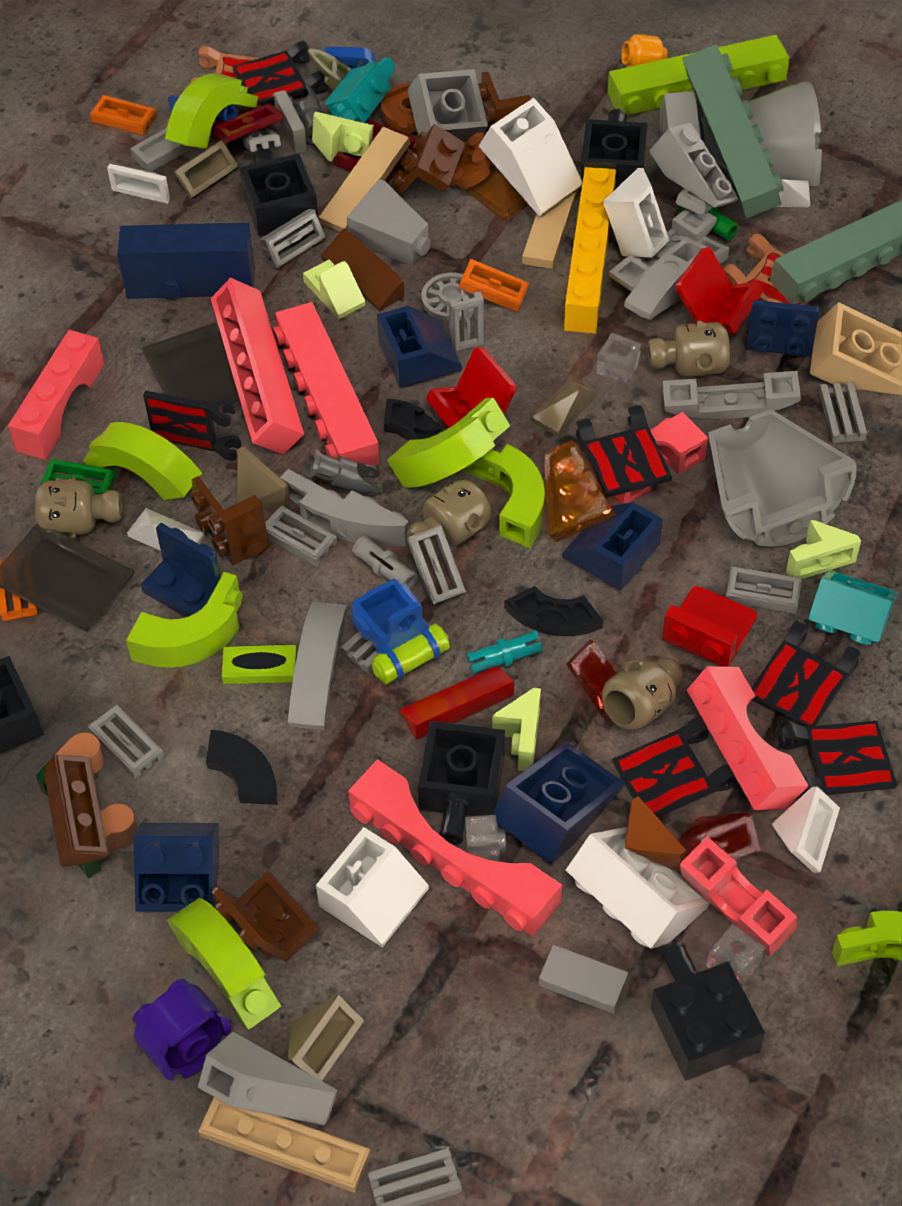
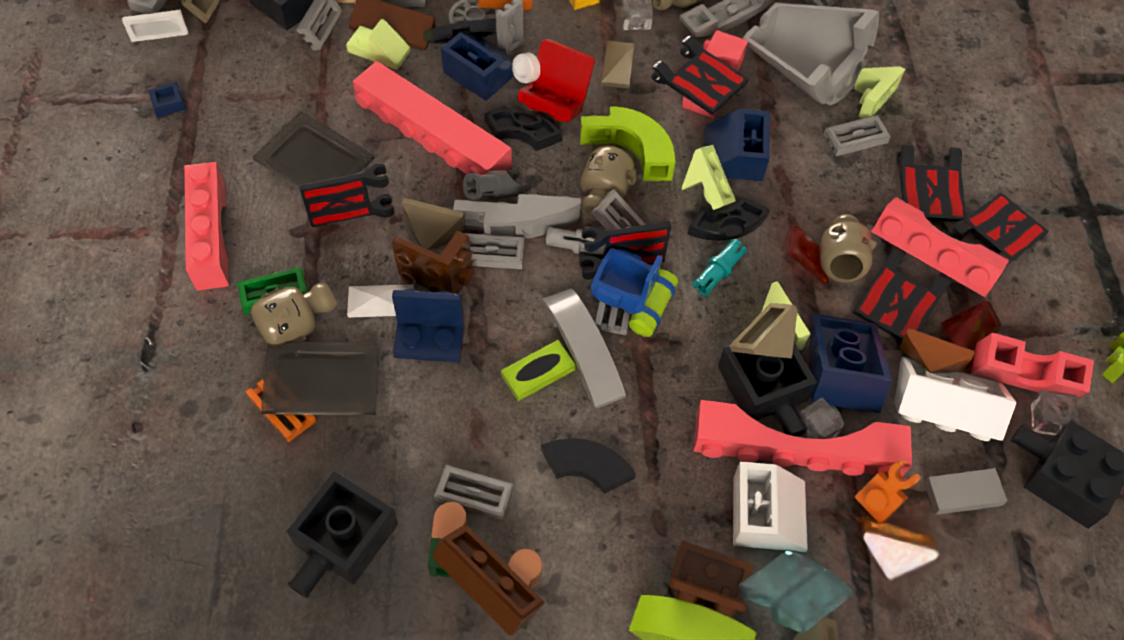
camera: 35 degrees left, 5 degrees up
lime arch [83,422,202,501] -> none
dark blue brick [117,223,255,299] -> none
lime arch [126,572,243,668] -> none
dark blue slope [133,822,219,912] -> none
coral brick [211,278,304,455] -> none
lime arch [387,398,510,488] -> none
red slope [399,666,514,740] -> none
clear orange wing [543,440,616,542] -> none
red bracket [662,586,757,667] -> none
white slope [772,786,840,873] -> none
teal slope [808,570,899,645] -> none
none -> dark blue tile [148,82,186,118]
none -> black tile [423,19,497,44]
none -> white tile [512,52,540,83]
none -> black flag [580,221,671,280]
none -> yellowish green slope [682,145,736,210]
none -> dark tan slope [729,303,798,359]
none -> clear light blue slope [739,550,852,633]
none -> orange plate [855,459,921,524]
none -> clear orange slope [860,517,939,580]

